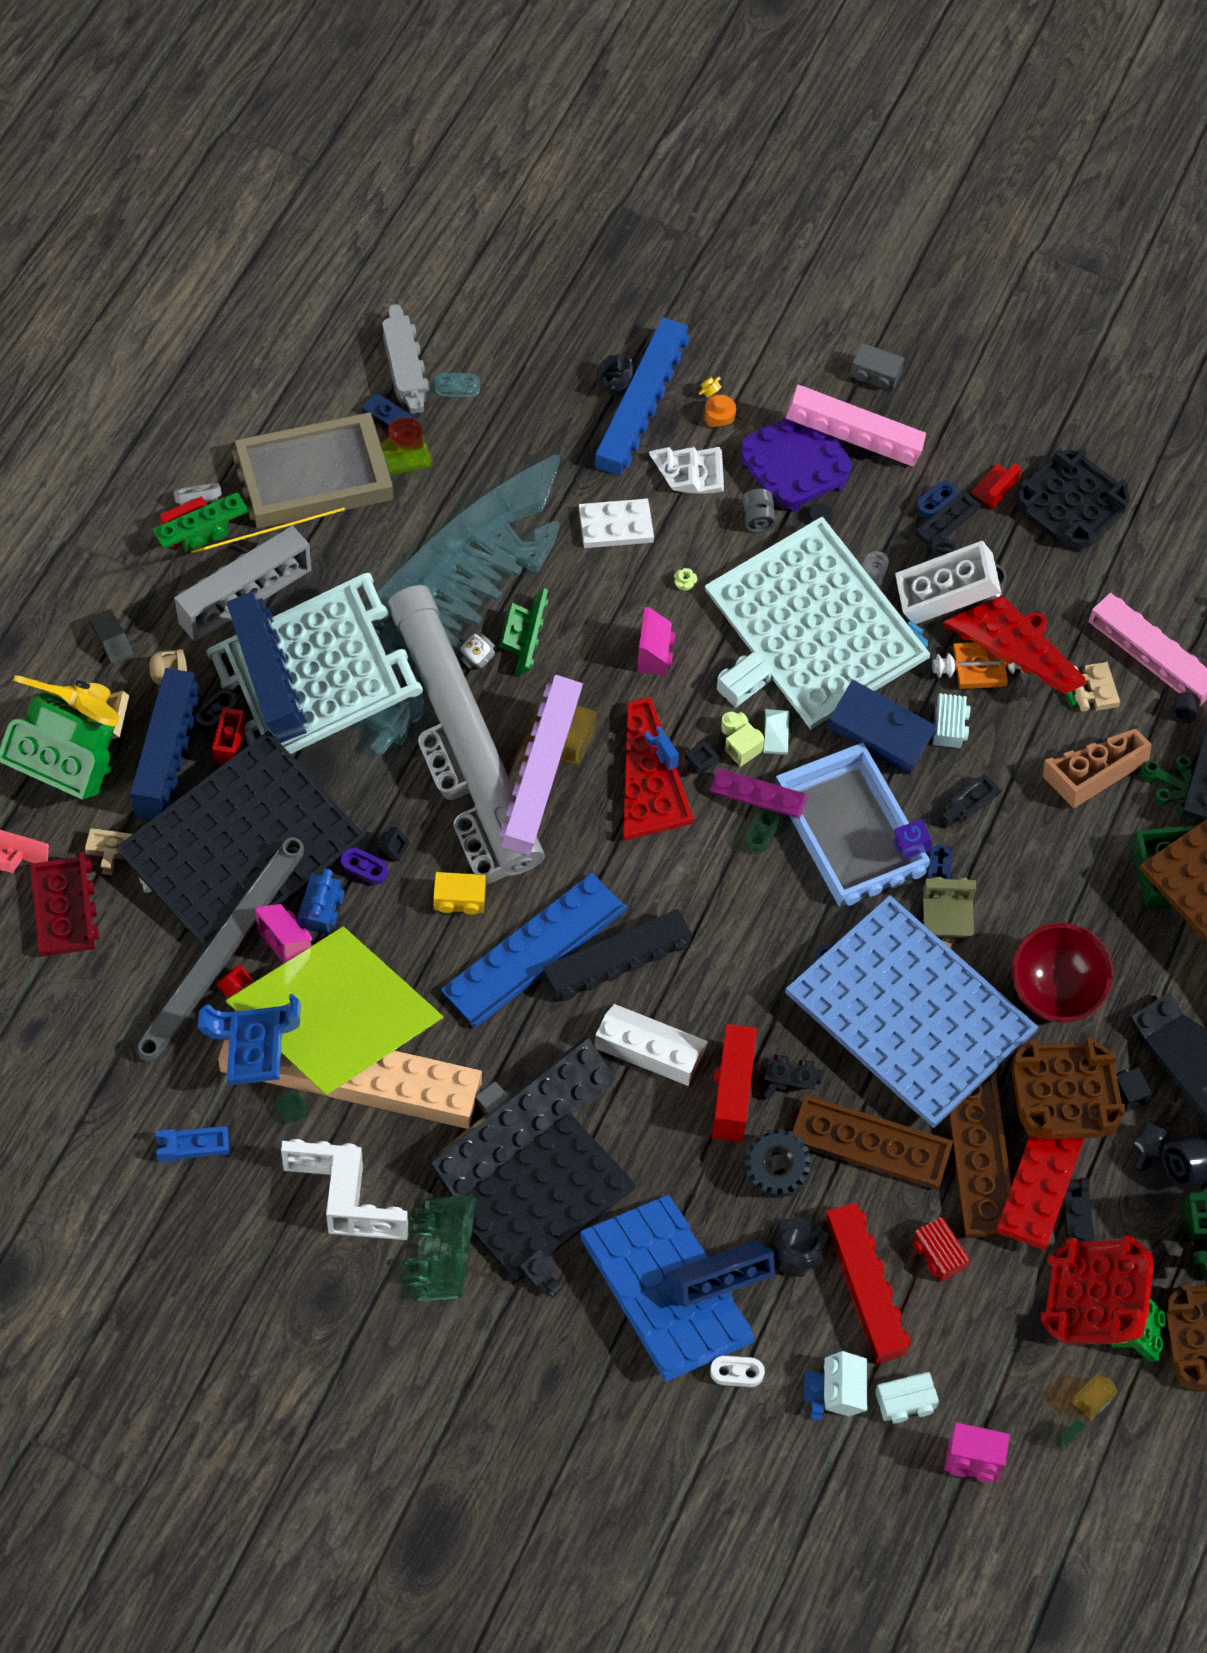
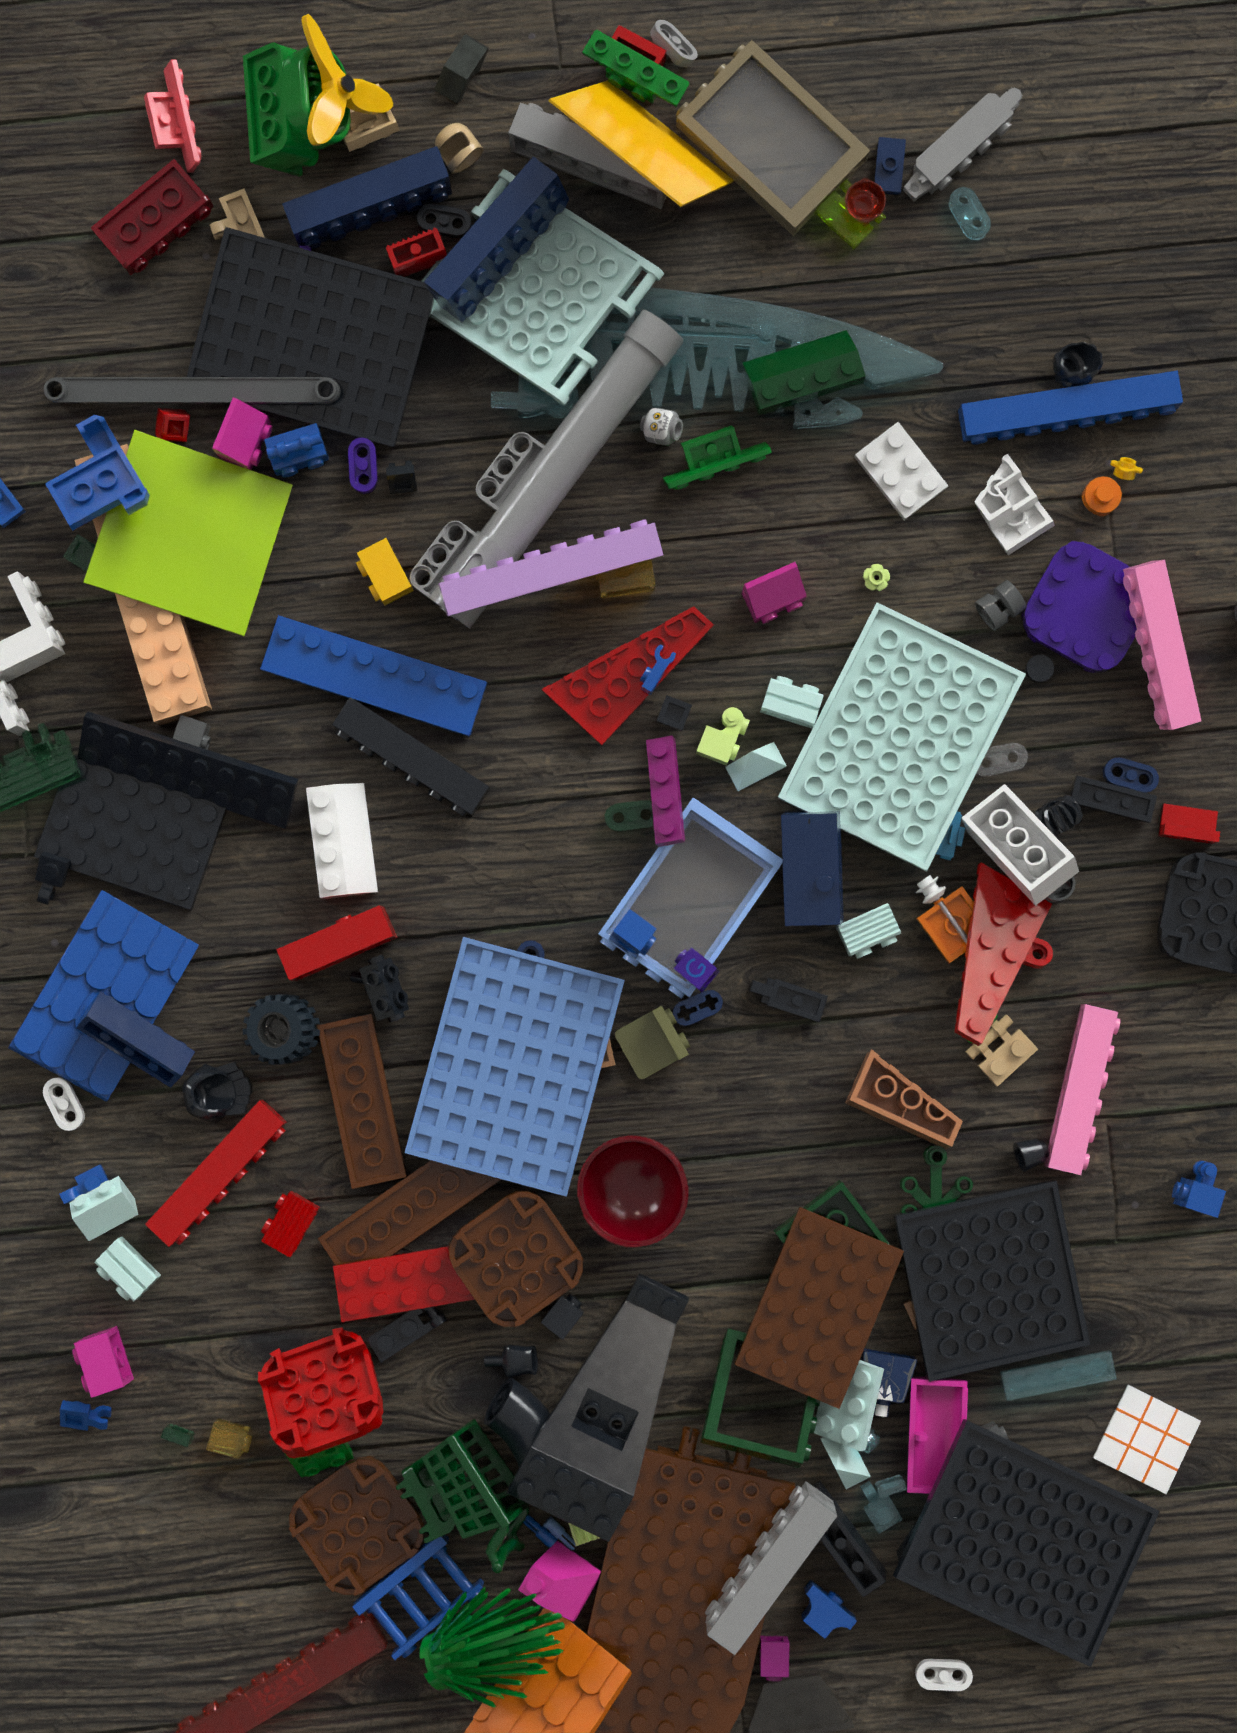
camera: 60 degrees right, 25 degrees up
none -> blue plate [60,1400,111,1431]
none -> blue brick [609,909,657,959]
none -> dark green slope [742,330,866,416]

